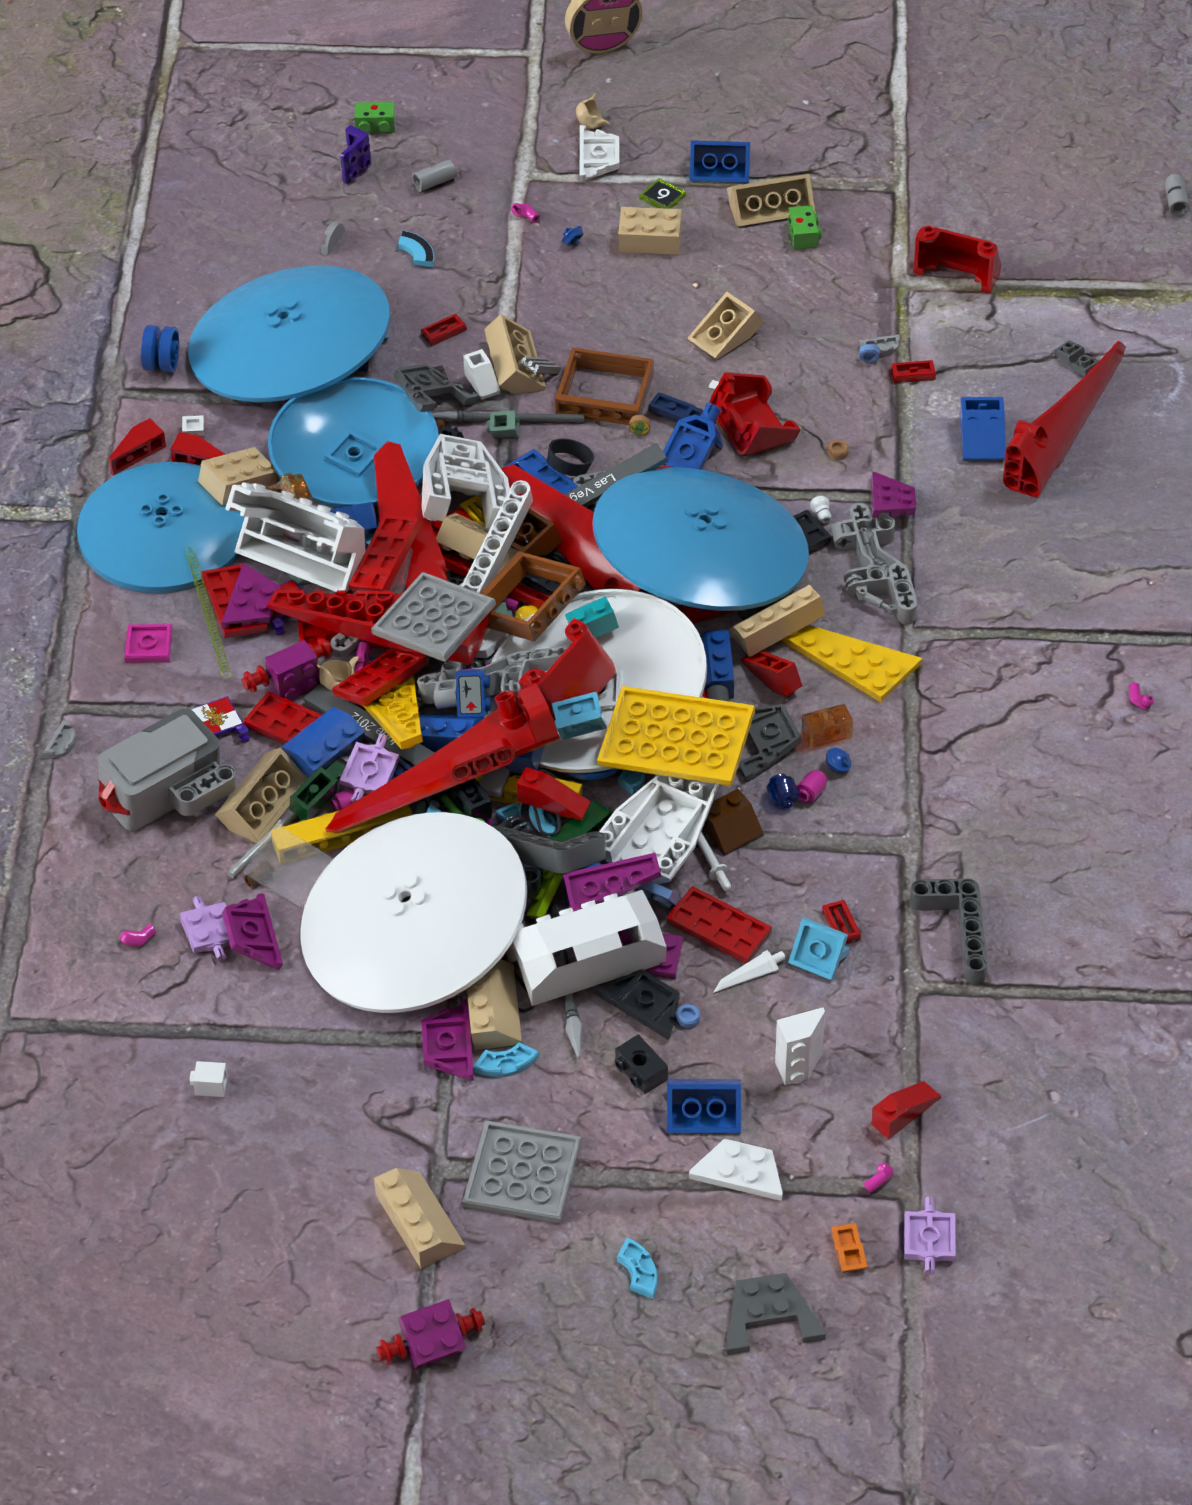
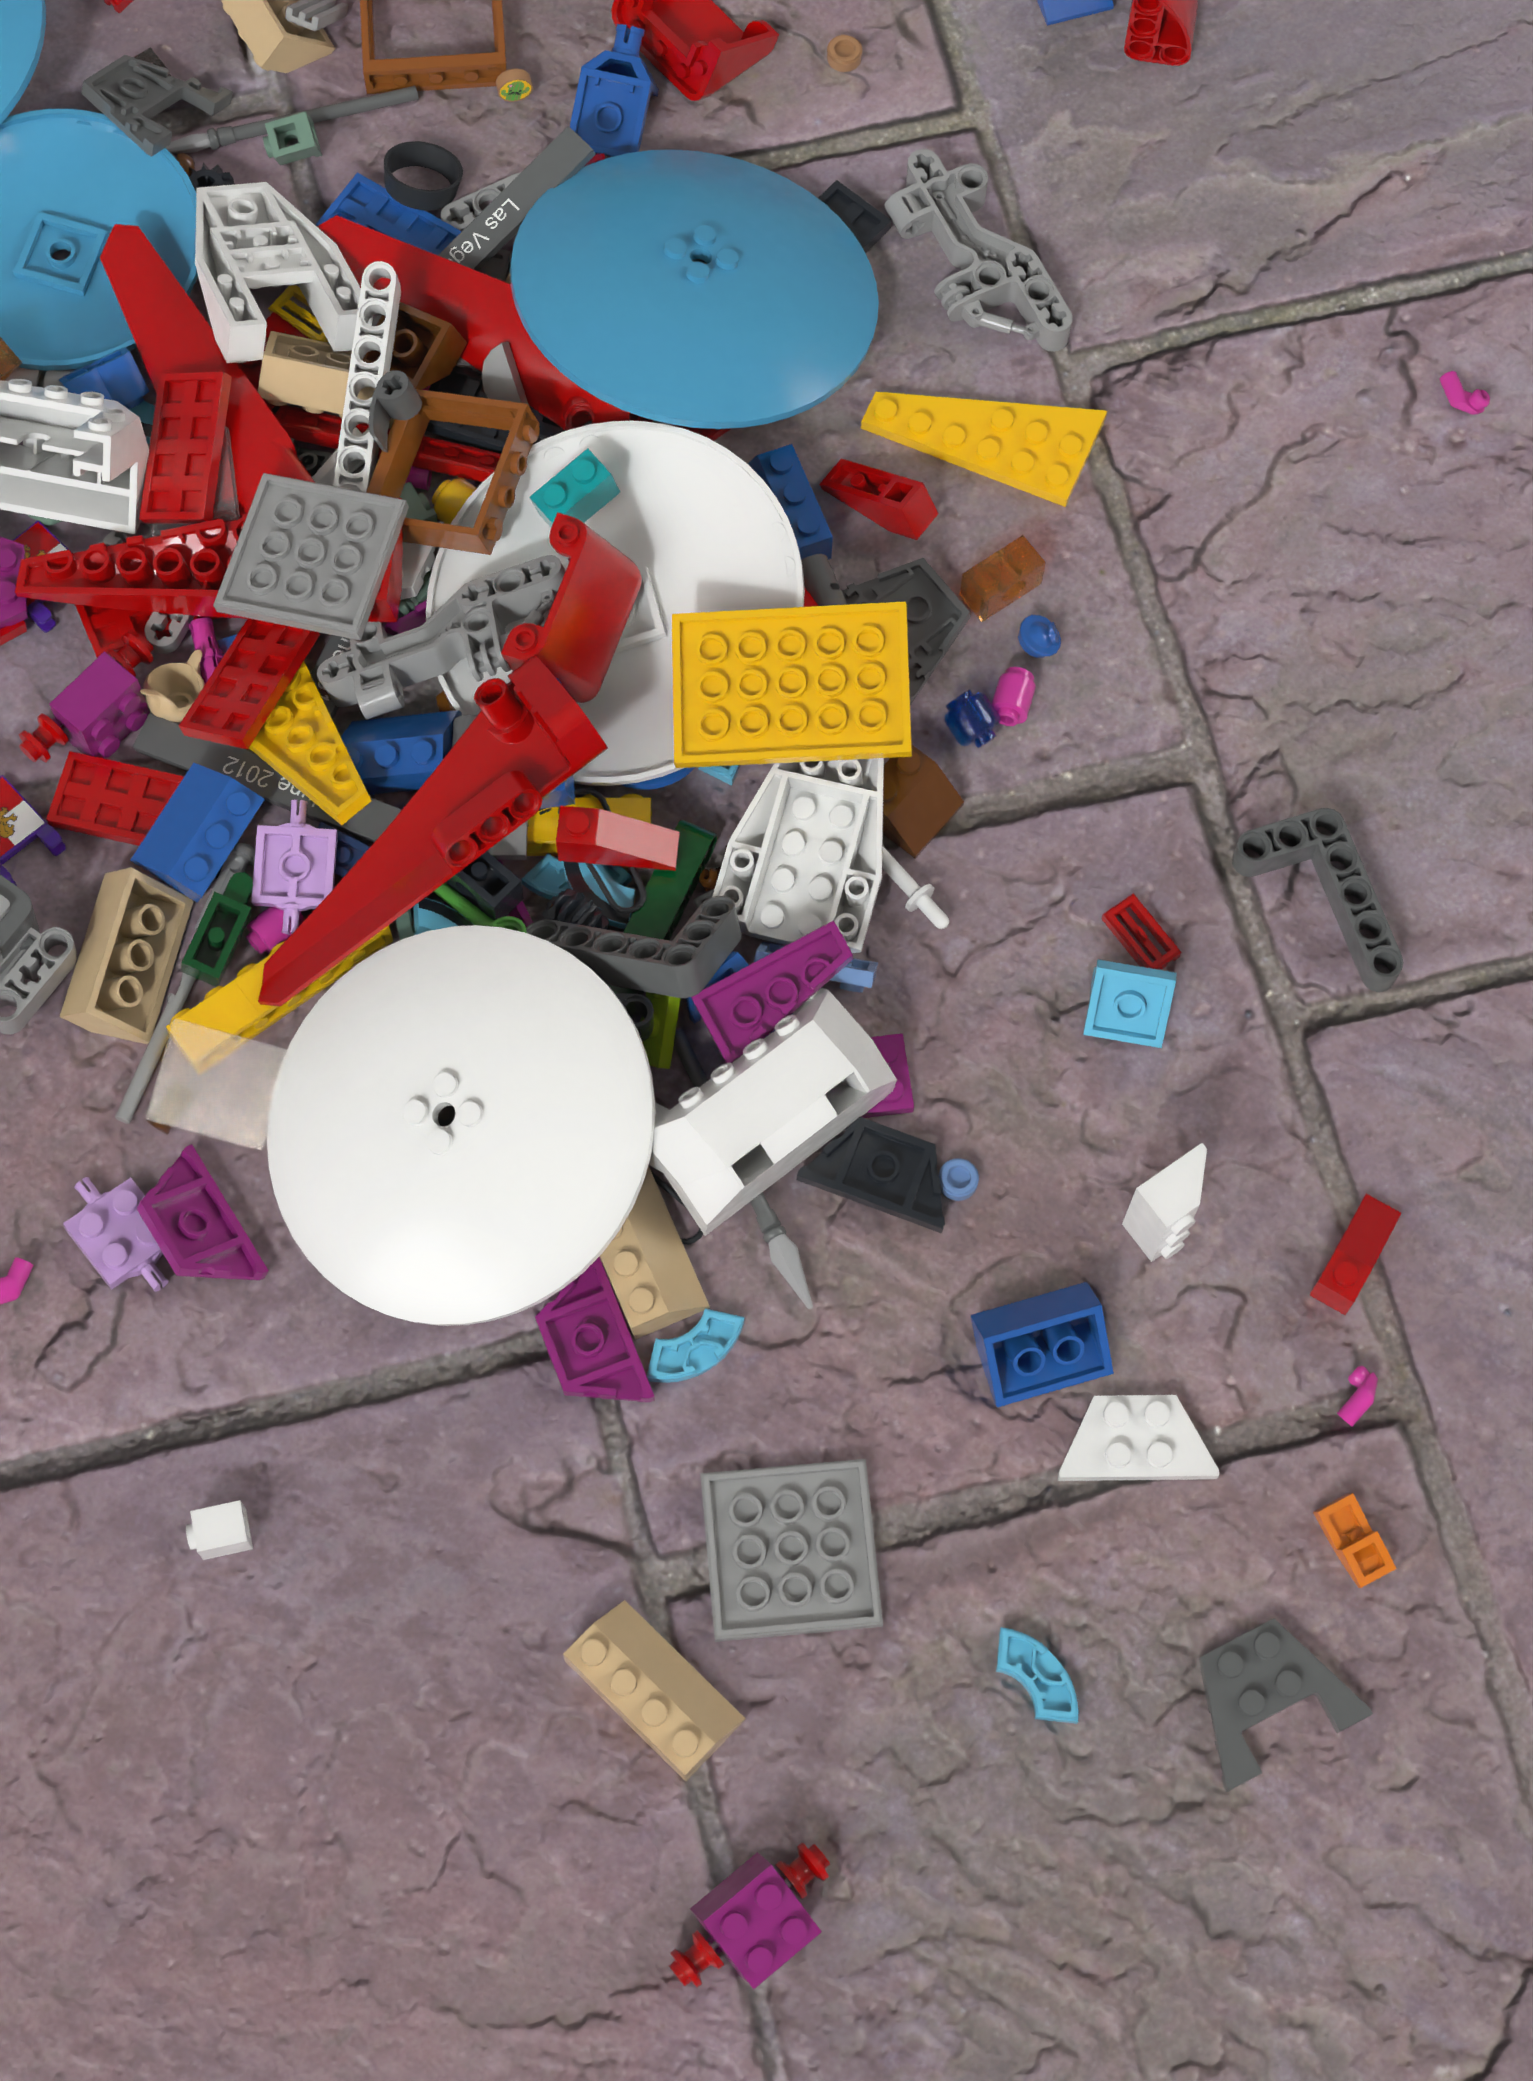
camera: 20 degrees left, 20 degrees up
brick [456,669,492,718] -> none
white slope [463,349,500,400] -> none
medium azure bracket [552,692,607,740] -> none
black brick [614,1034,668,1094] -> none
dark blue hinge [648,392,704,422] -> none
red plate [666,886,772,964] -> none
white bar [713,950,786,993] -> none
tan slope [728,585,825,657] -> none
white piece [810,496,832,524] -> none
magenta wing [871,471,916,518] -> none
lavender plate [904,1197,956,1275] -> none
none -> dark grey panel [369,371,422,453]
none -> light grey tile [481,342,529,406]

